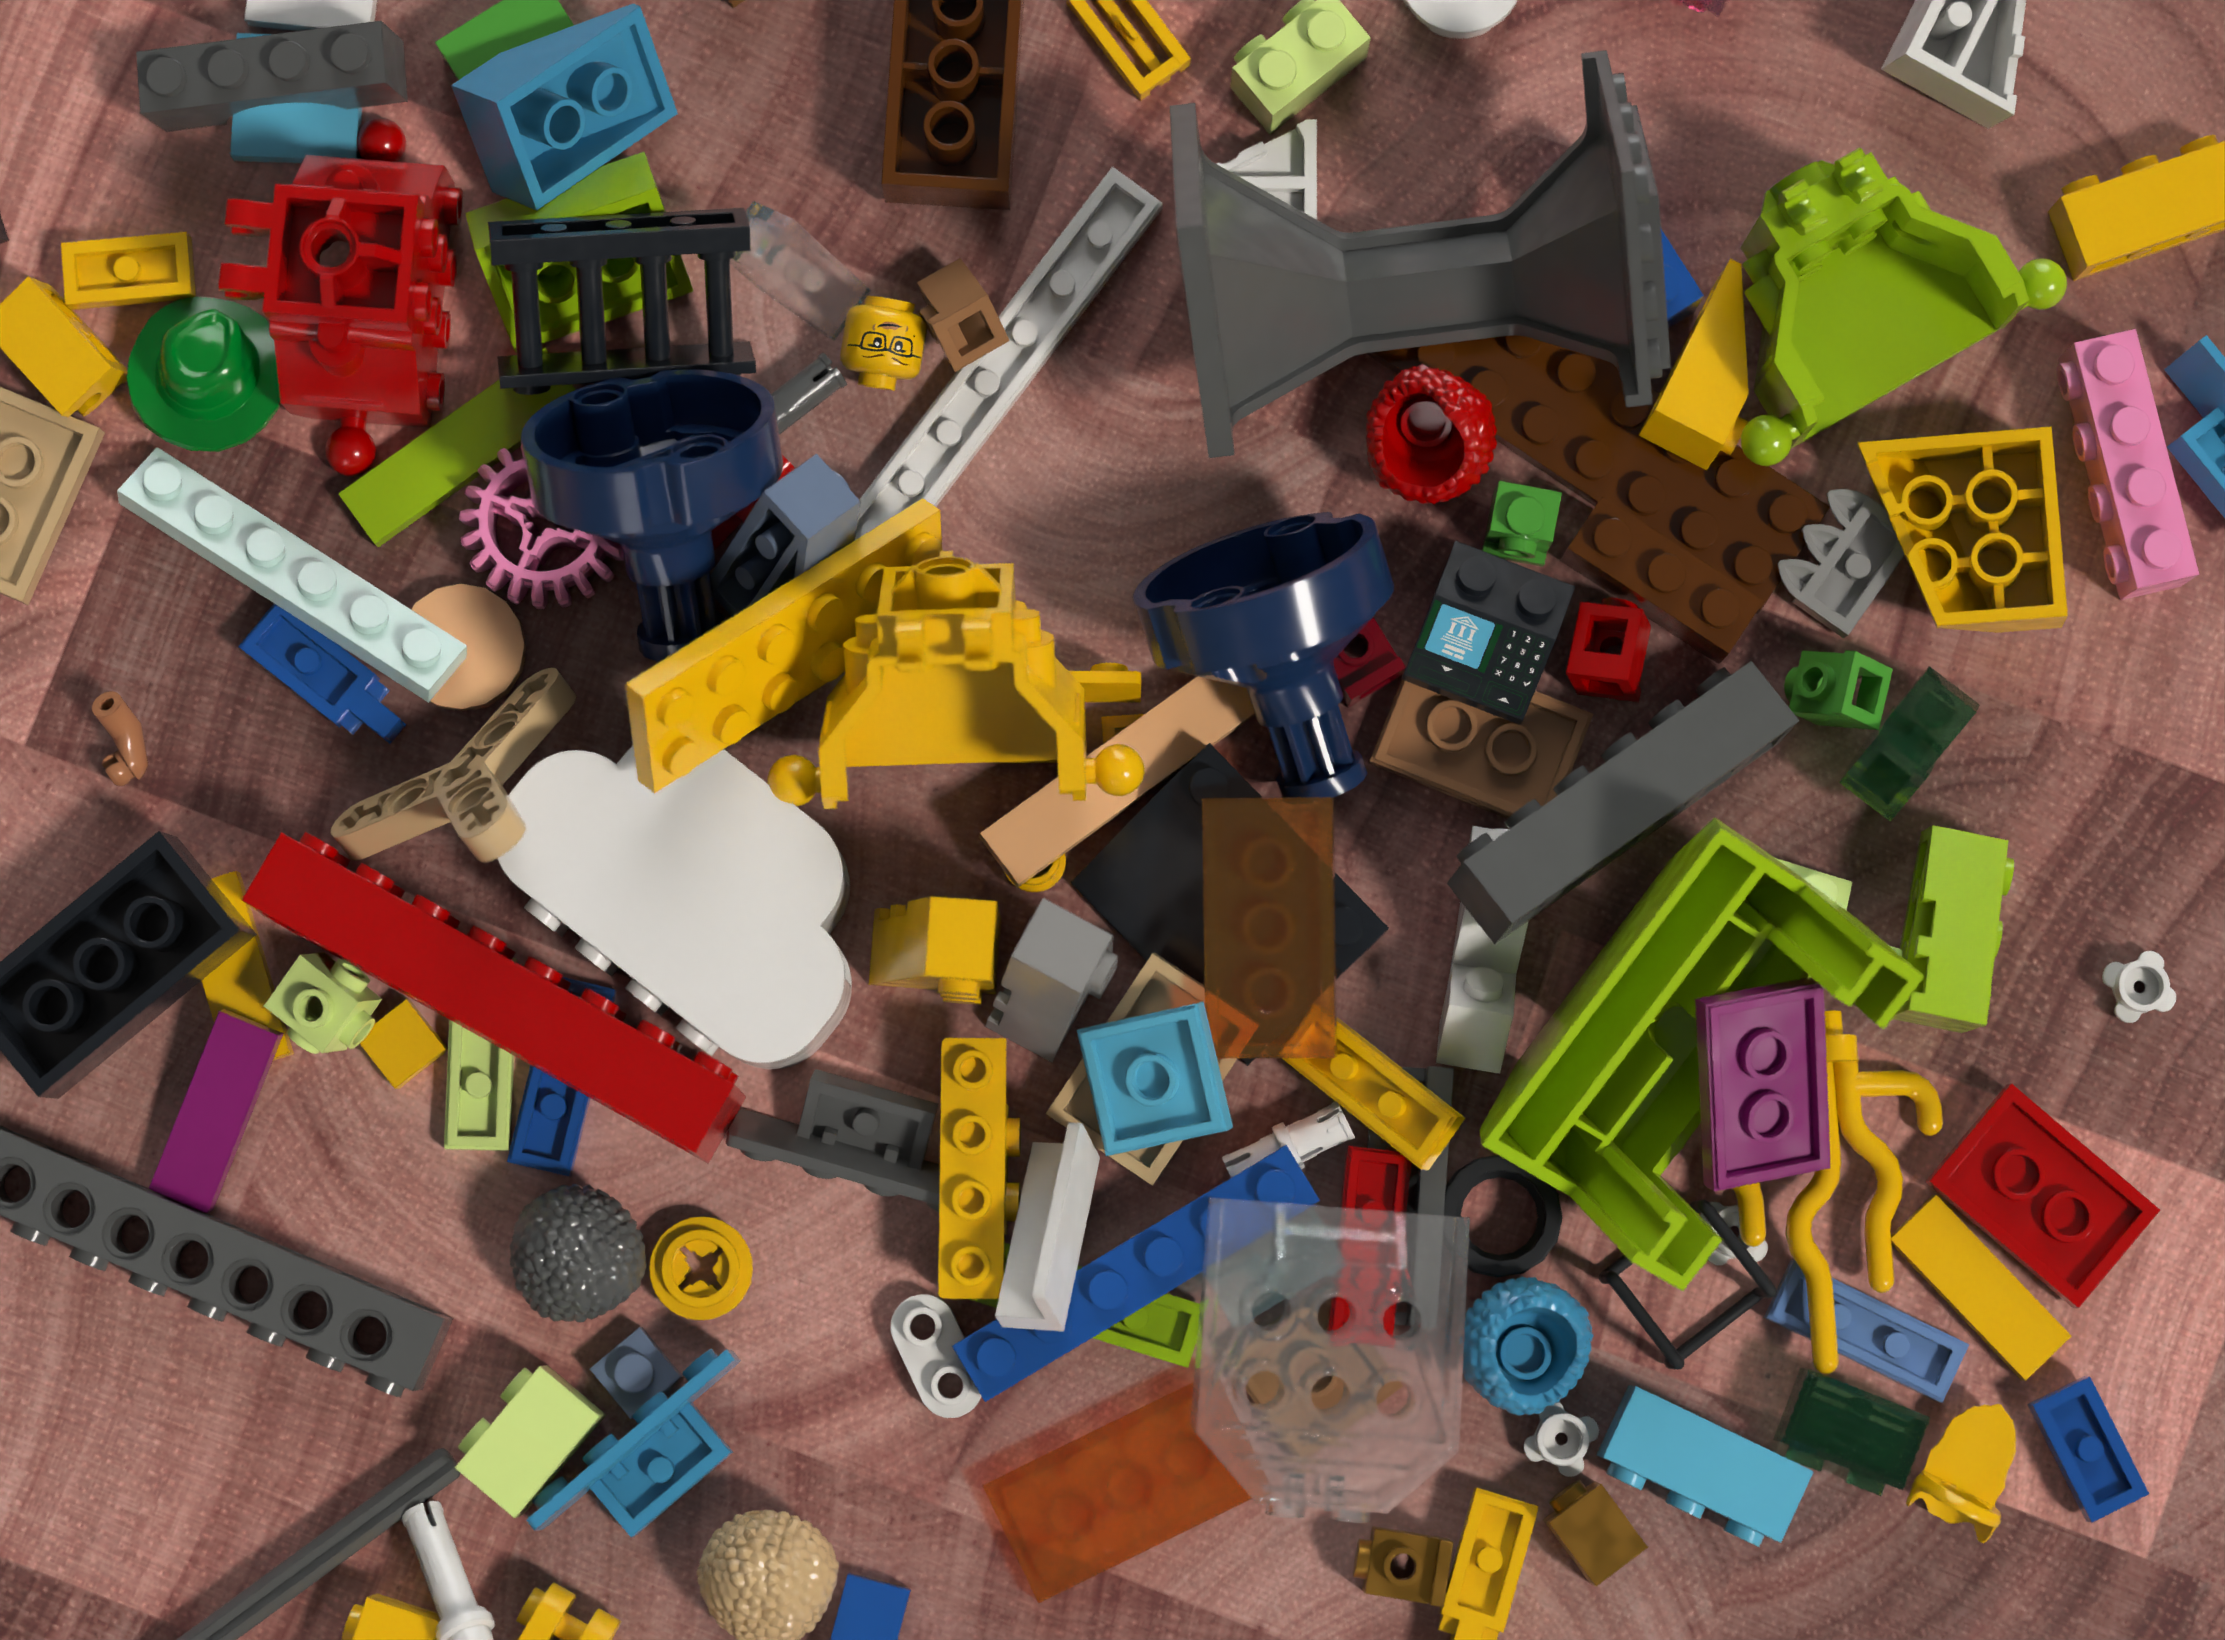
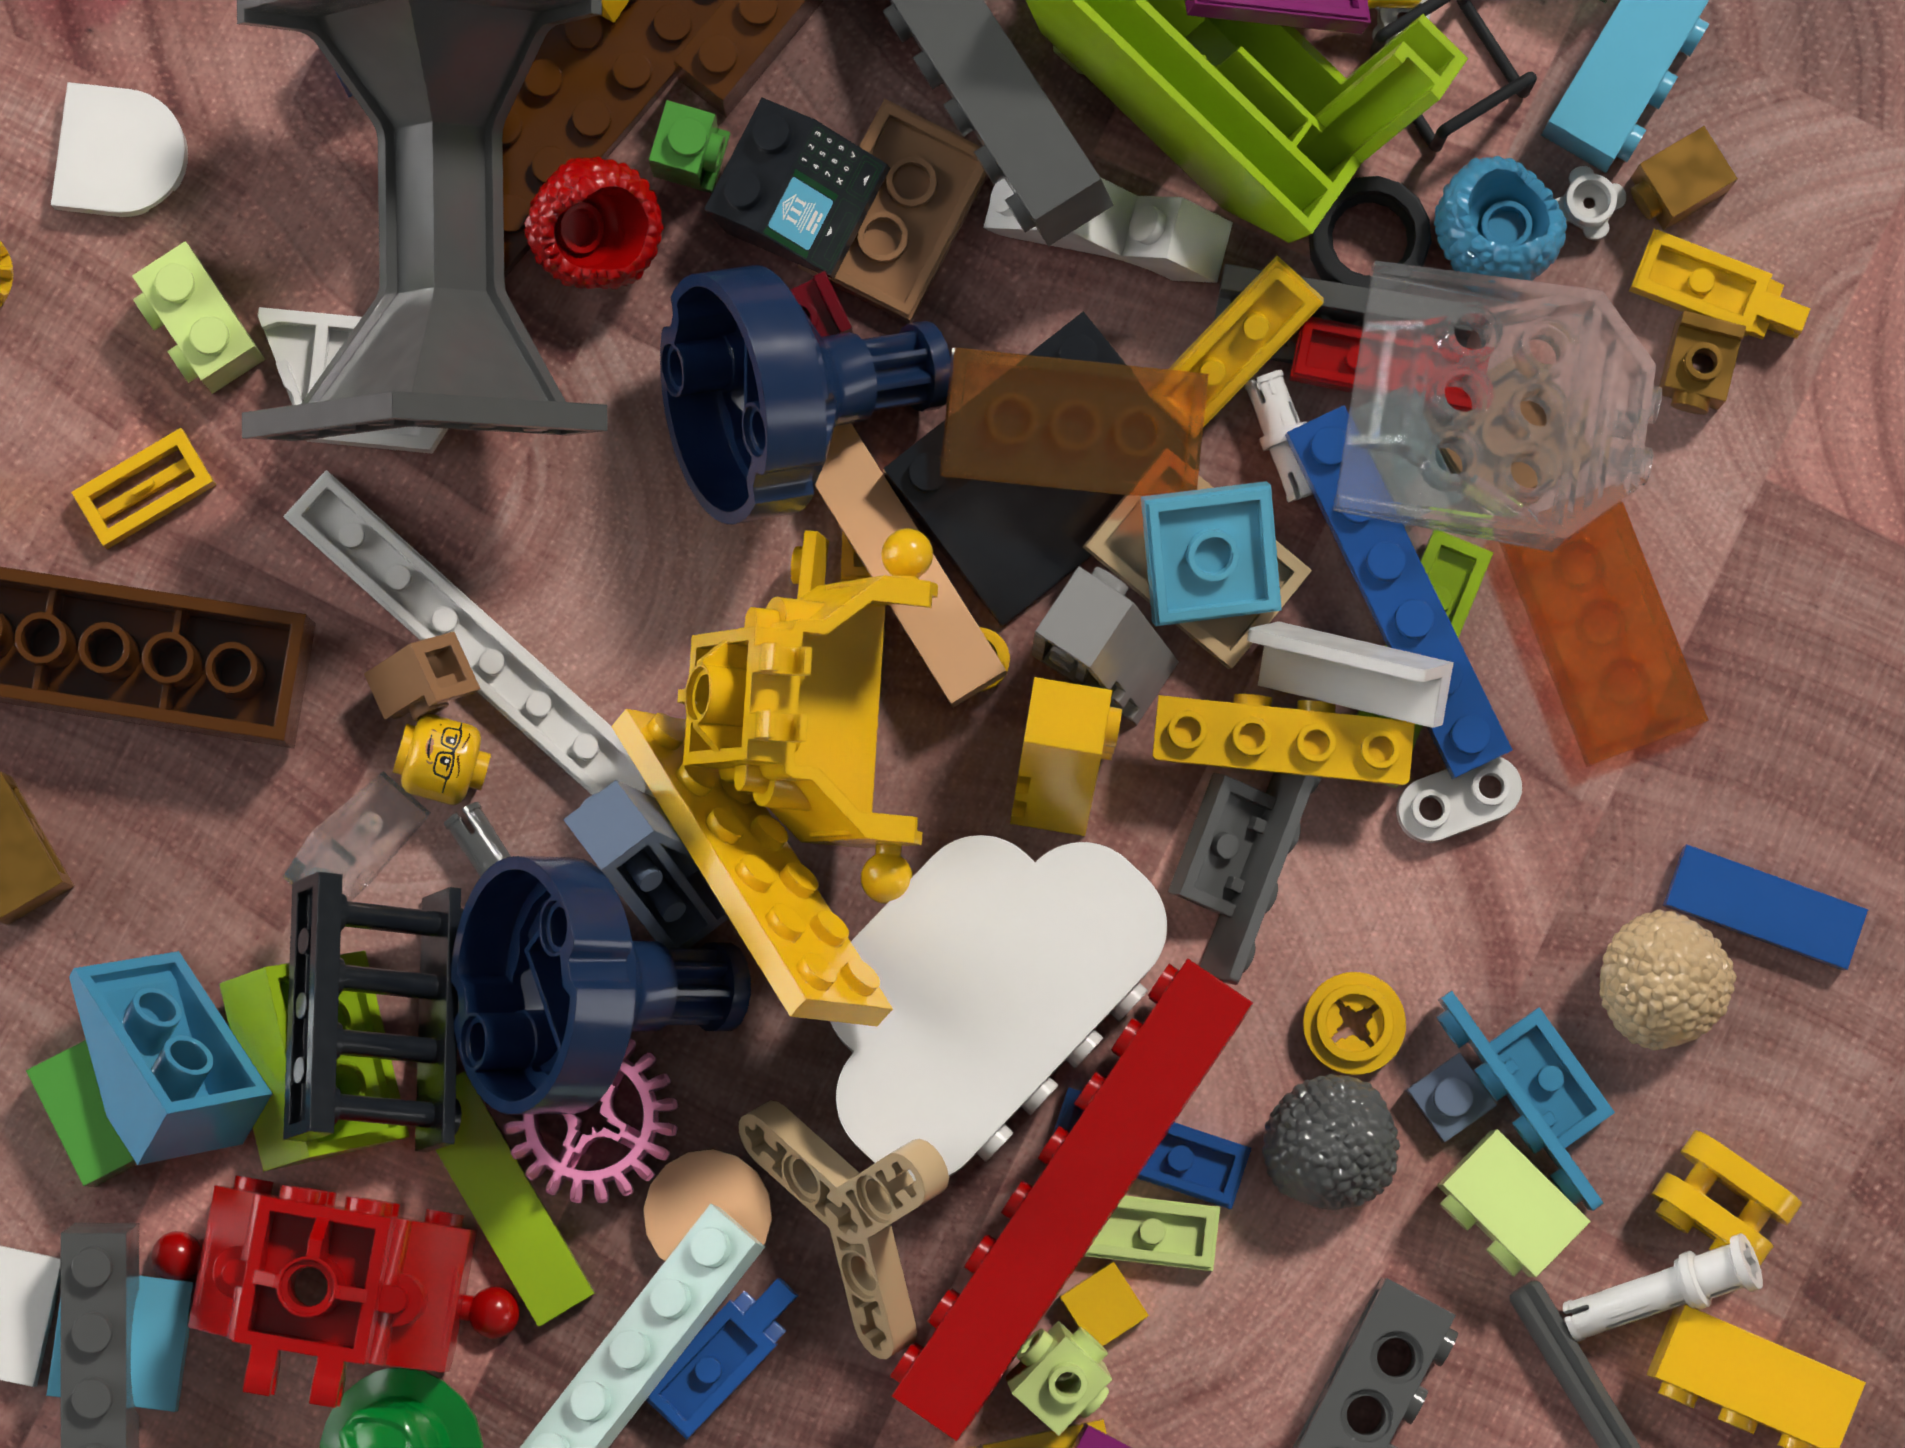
camera: 85 degrees left, 0 degrees up
red brick [1566,598,1651,702] -> none

